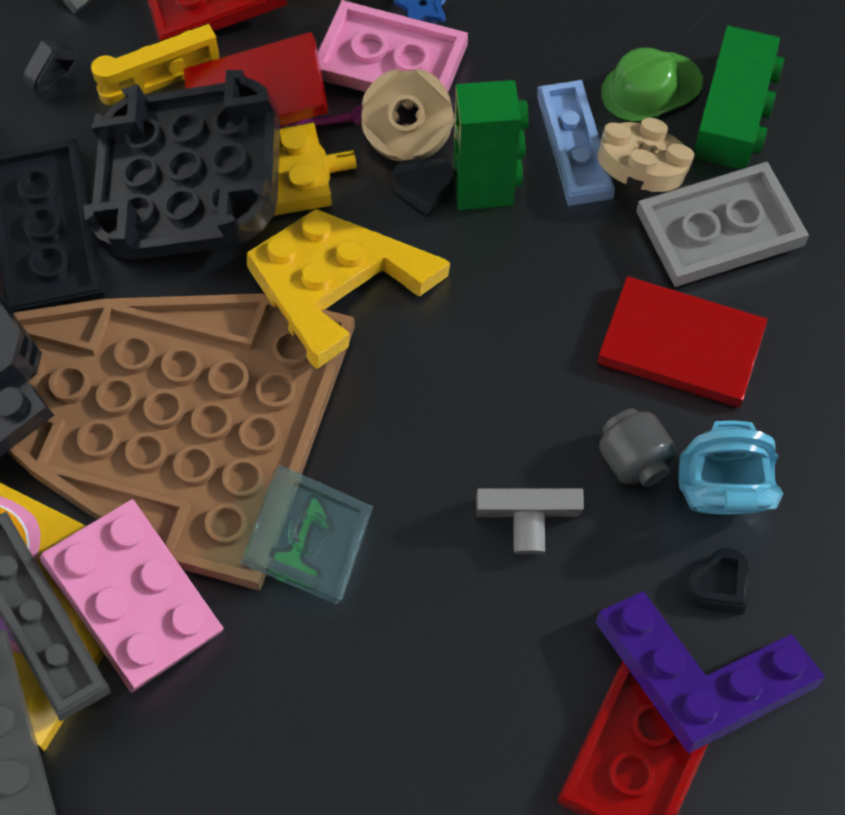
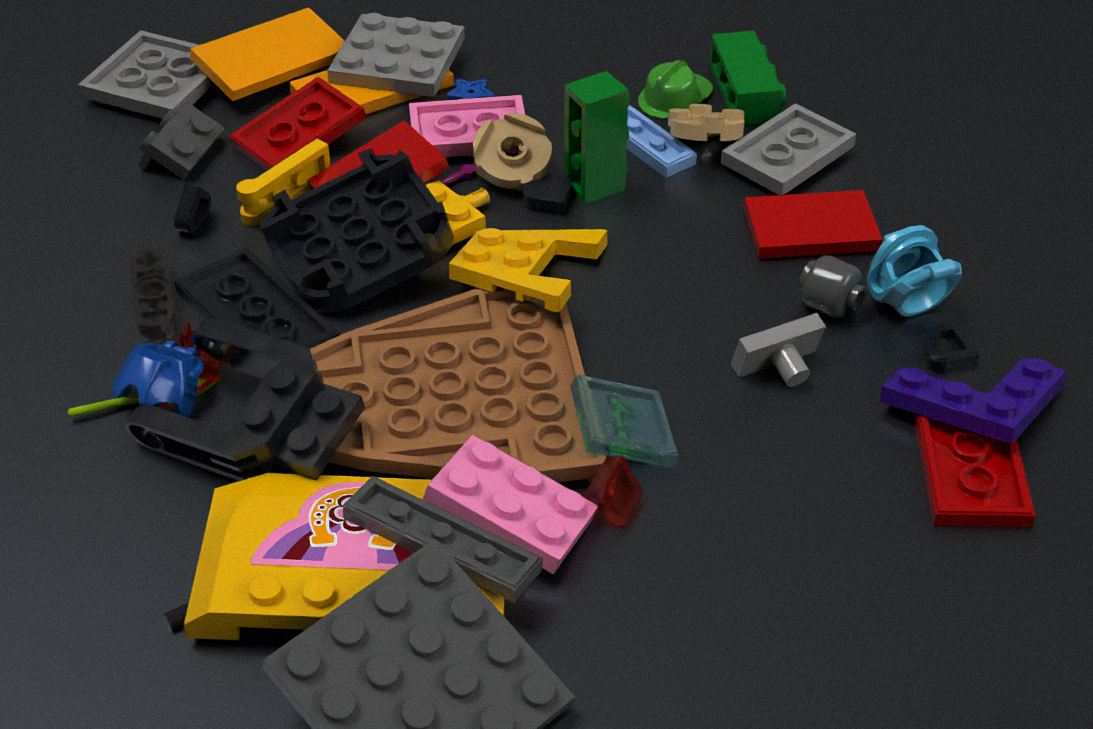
camera: 25 degrees left, 20 degrees down
none -> clear red tile [580,455,644,526]

